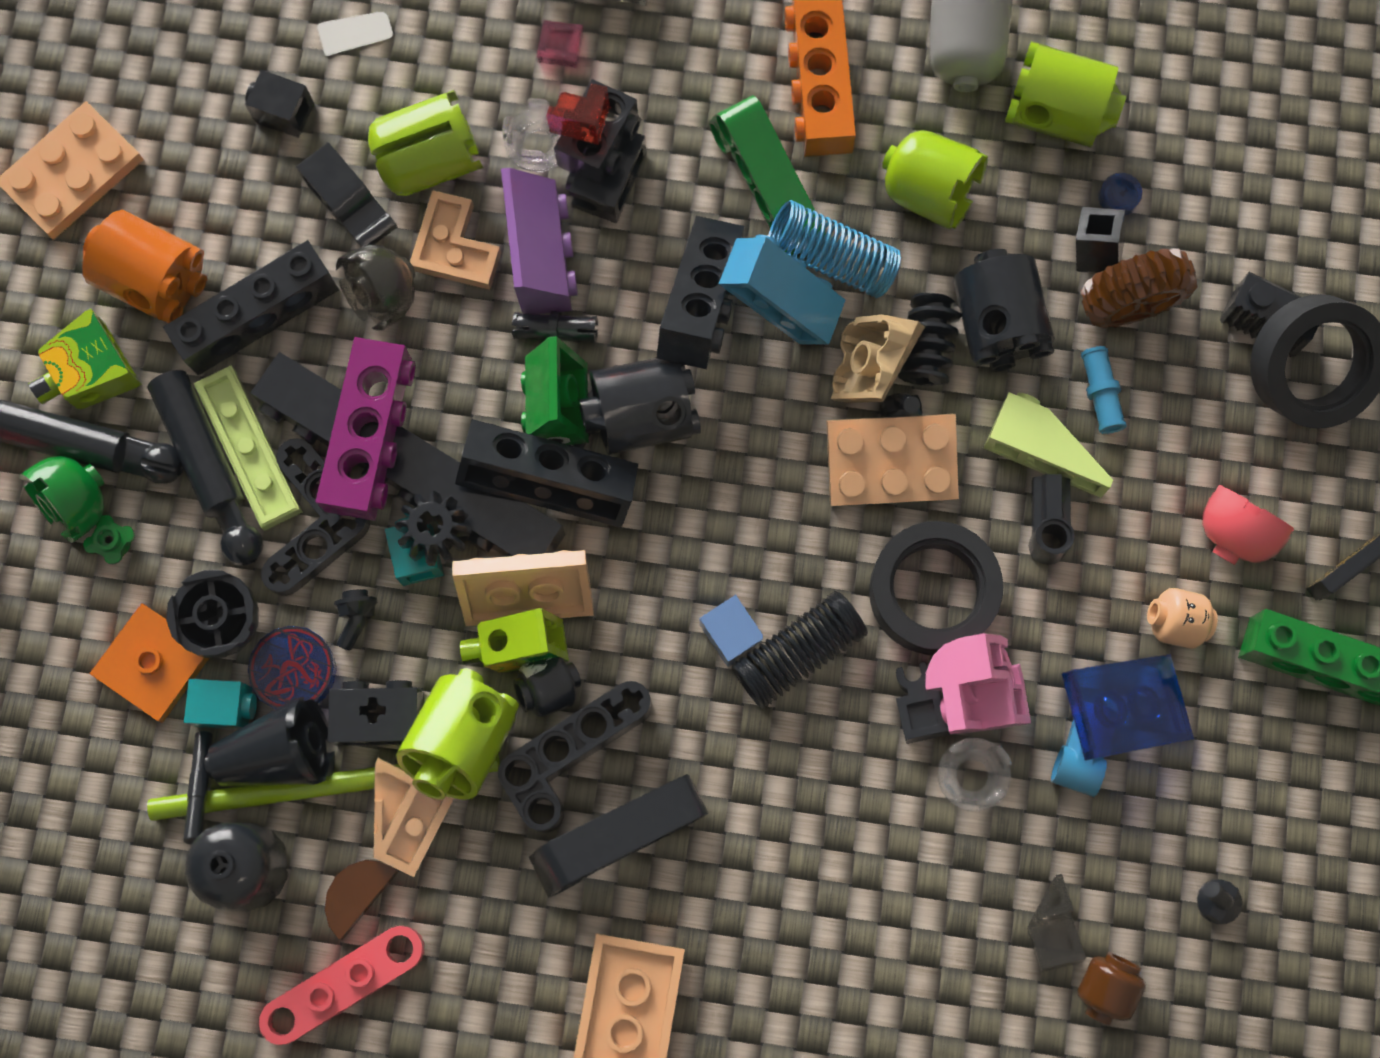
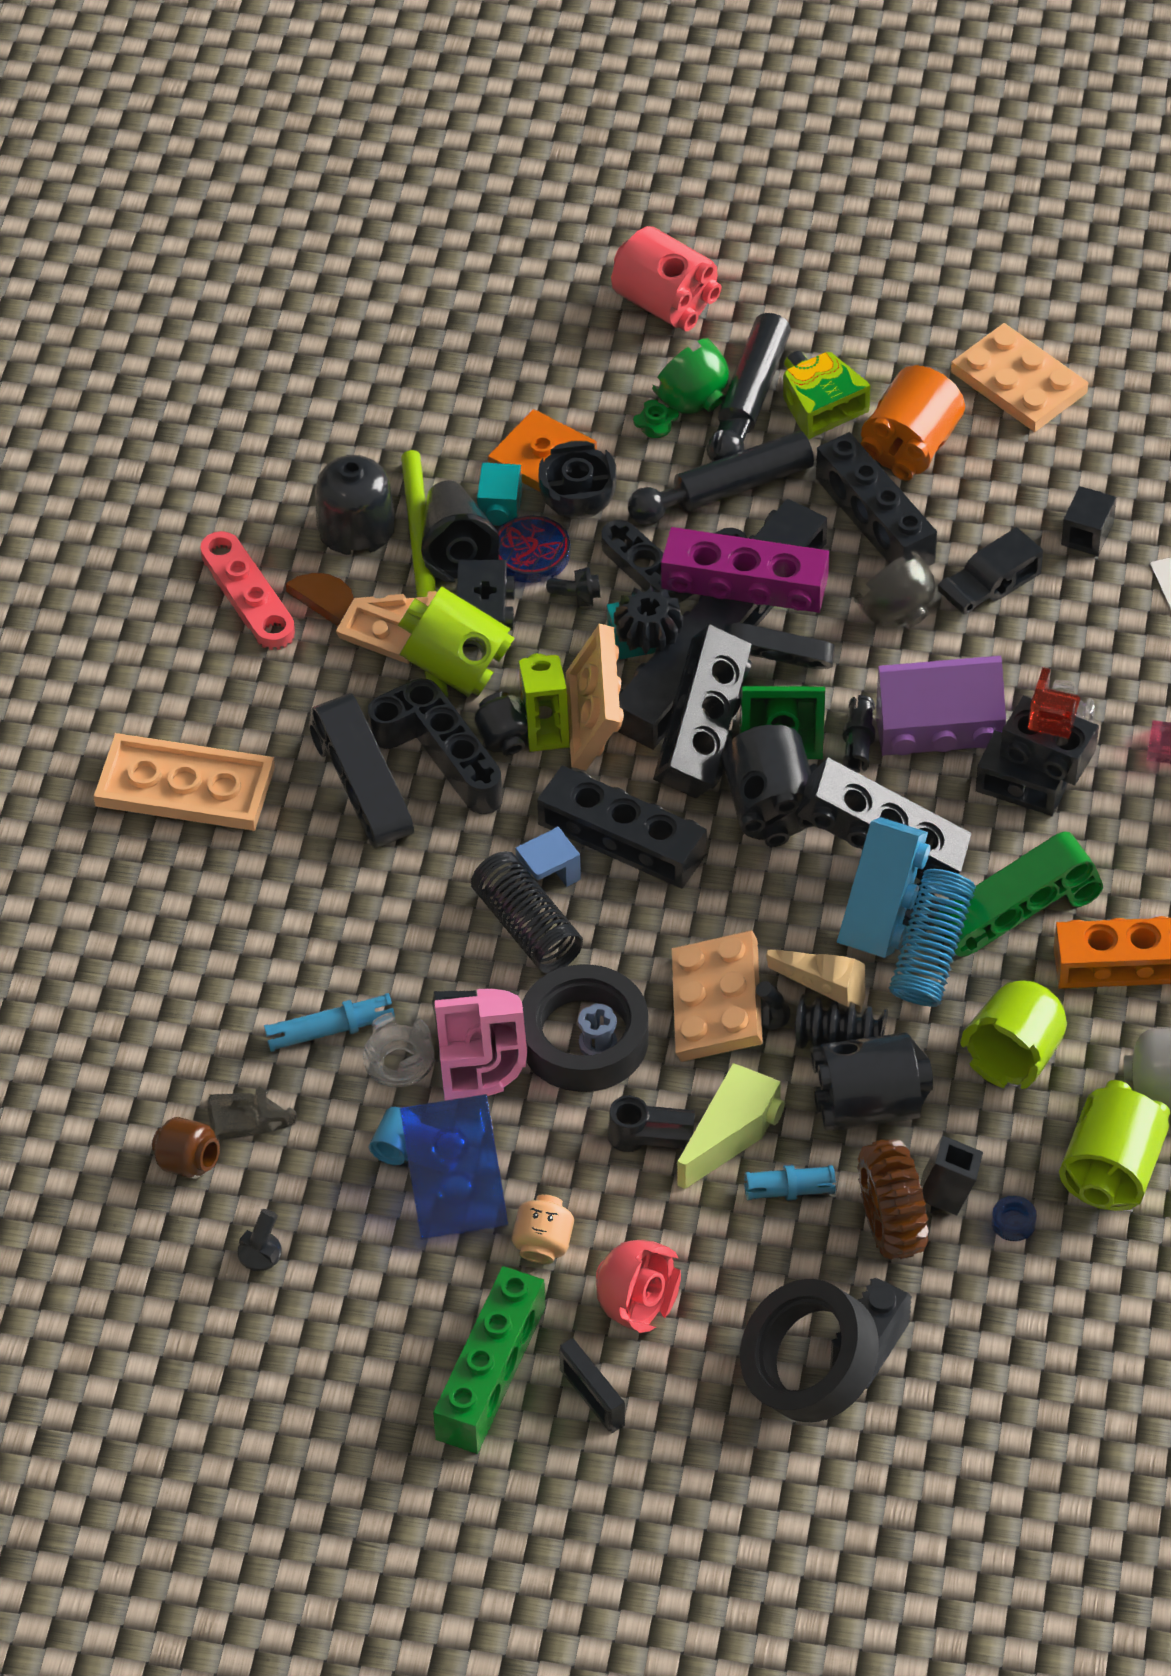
camera: 90 degrees right, 25 degrees down
black piece [183,731,213,845] -> none
yellowish green tile [193,365,302,531] -> none
lime cylinder [368,90,484,196] -> none
light nougat plate [409,190,501,290] -> none
none -> dark azure pin [264,993,395,1052]
none -> black brick [537,765,707,889]
none -> sand blue bush [578,1004,617,1055]
none -> black beam [723,623,835,669]

